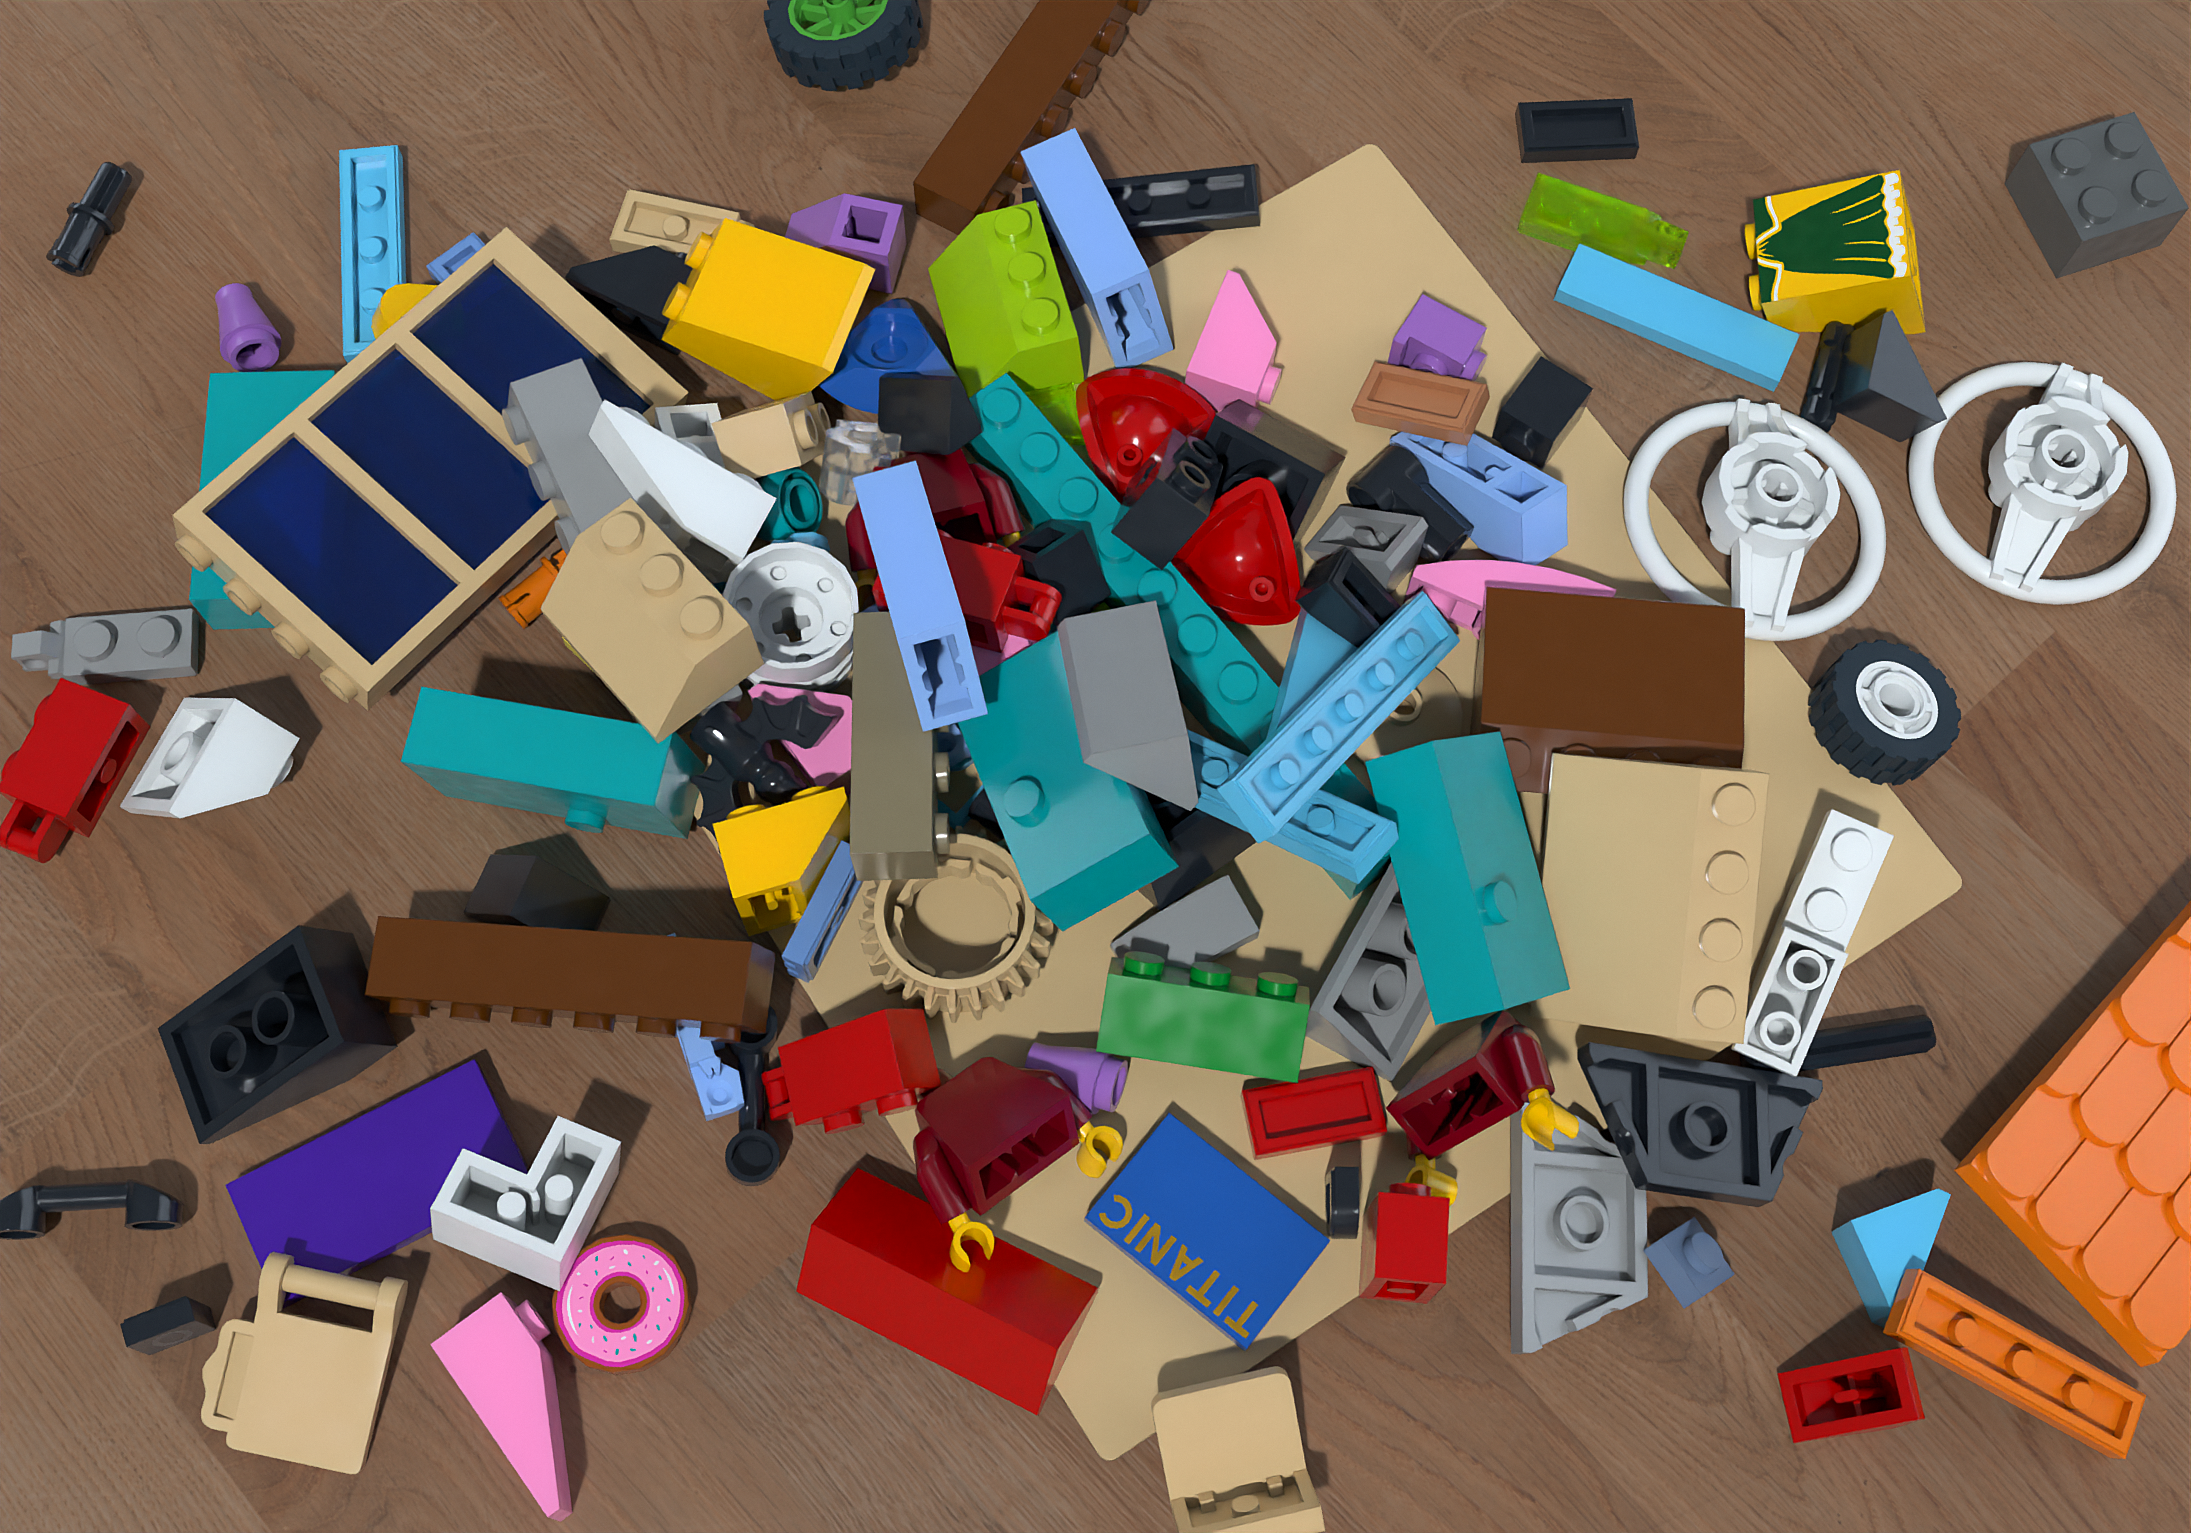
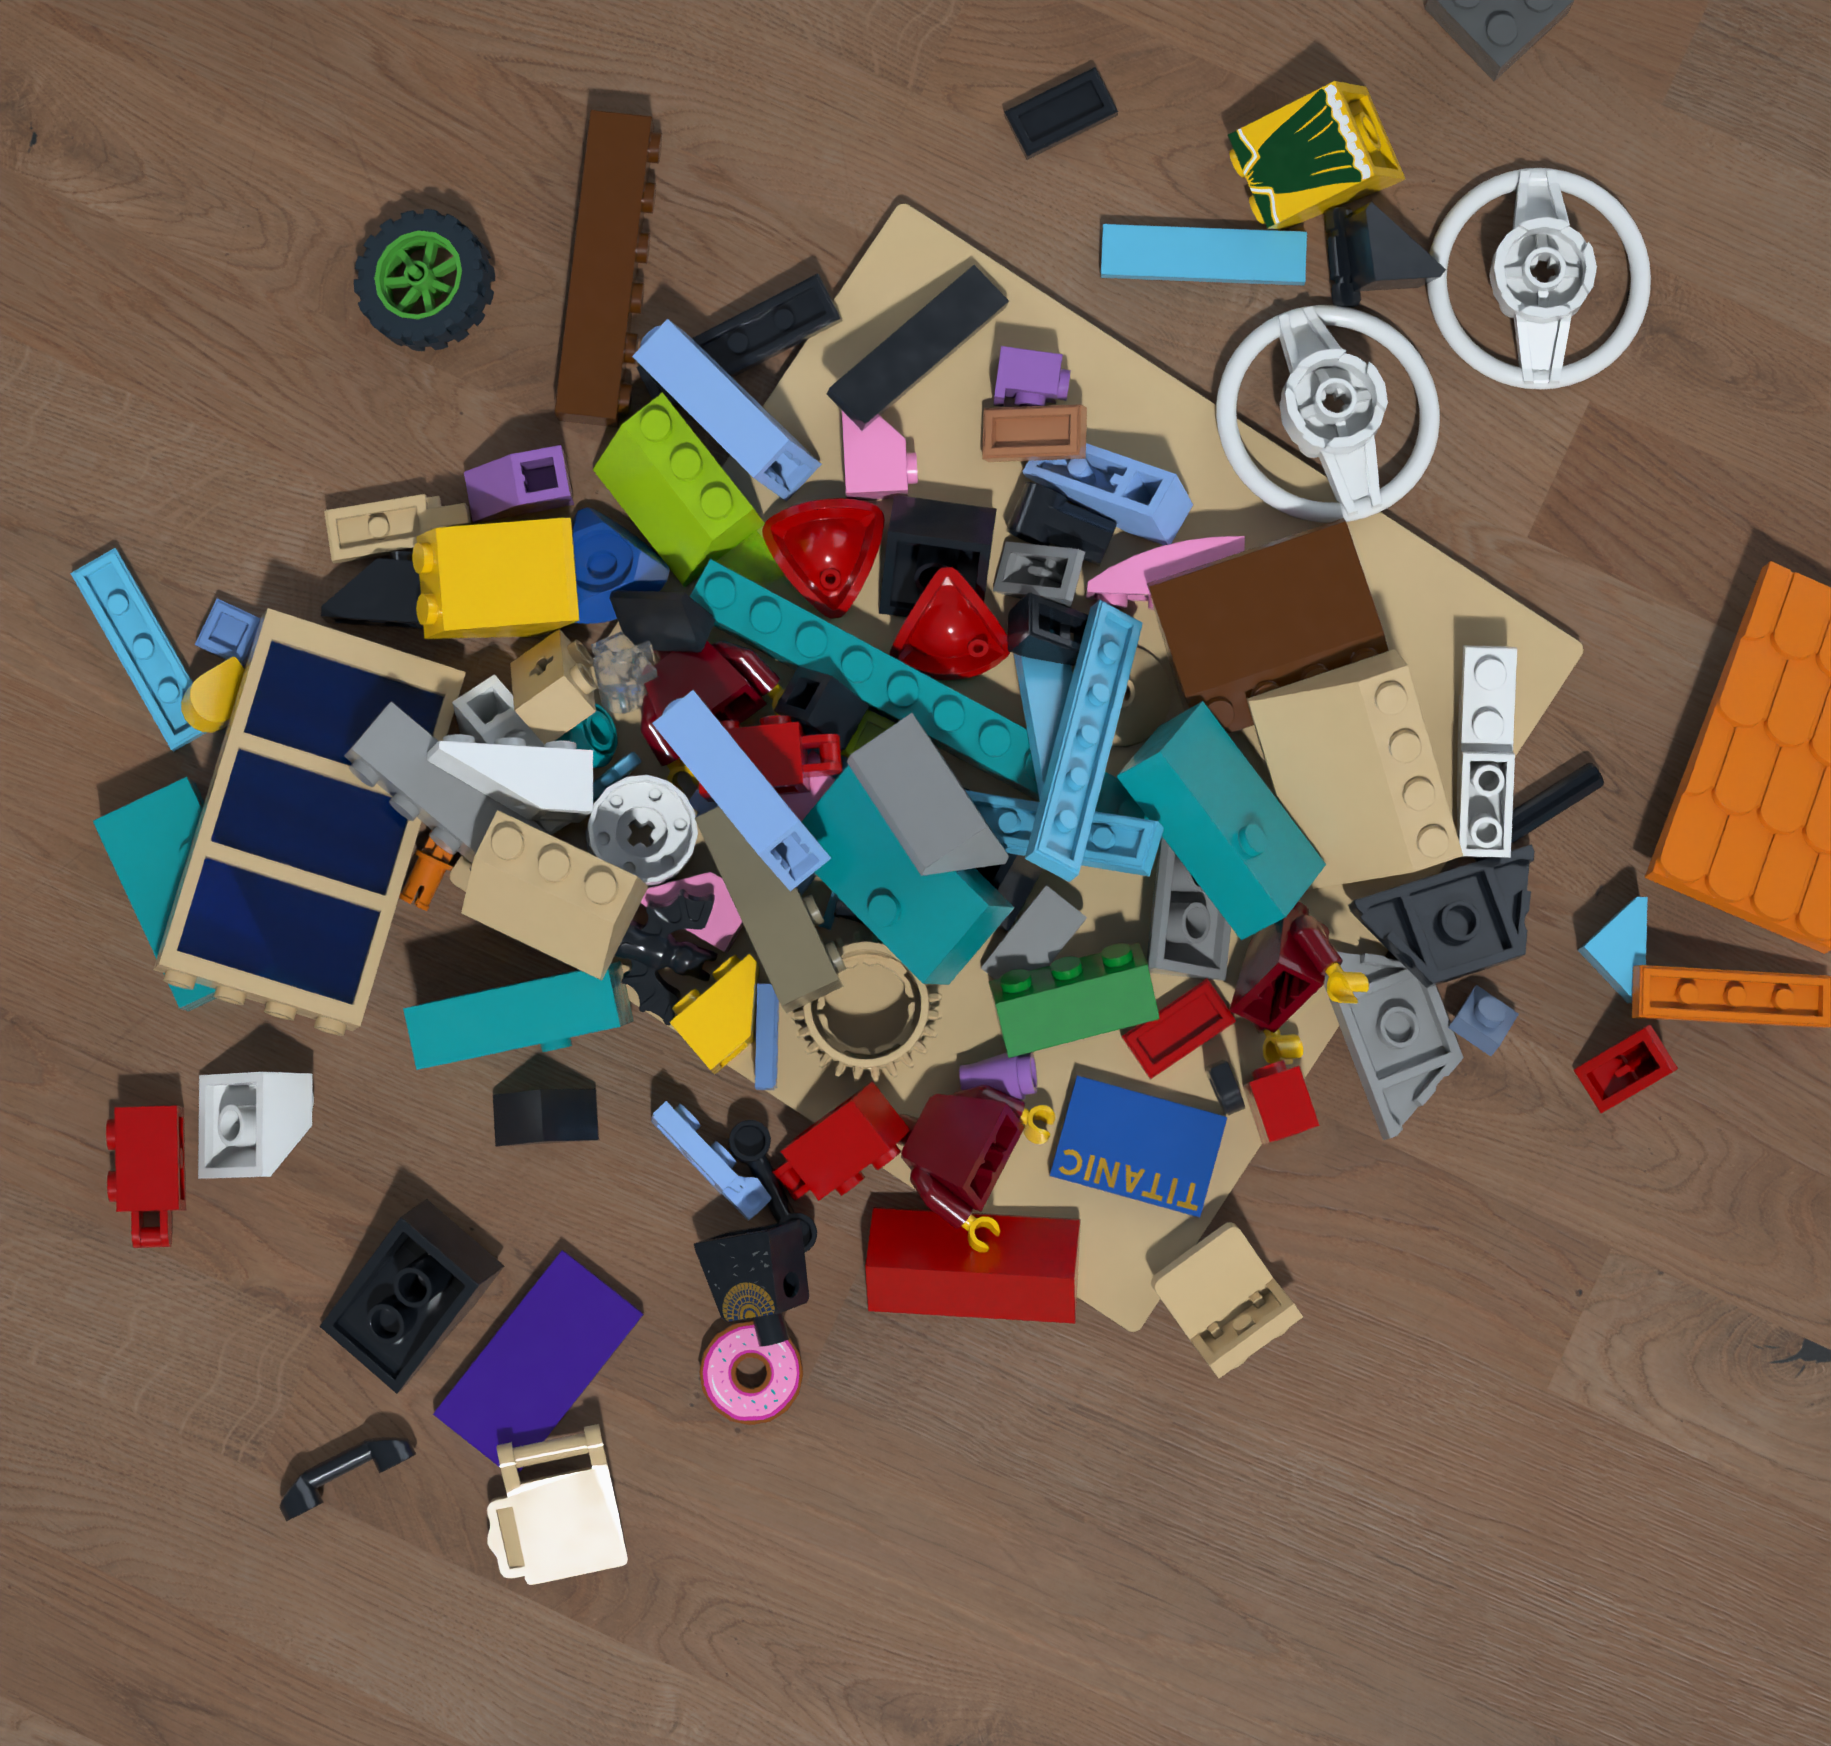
camera: 20 degrees left, 15 degrees up
light grey hinge [11,609,199,685] -> none
black tile [120,1296,217,1355] -> none
medium lavender cone [215,283,281,372] -> none
reddish brown brick [365,916,776,1043] -> none
white brick [430,1116,621,1291] -> none
bright pink slope [430,1293,572,1522] -> none
black brick [1111,428,1223,570] -> none
black brick [1491,356,1593,470] -> none
clear neon green hinge [1517,173,1689,269] -> none
black wheel [1808,639,1961,786] -> none
none -> black torso [694,1219,810,1347]
none -> black tile [827,265,1009,431]

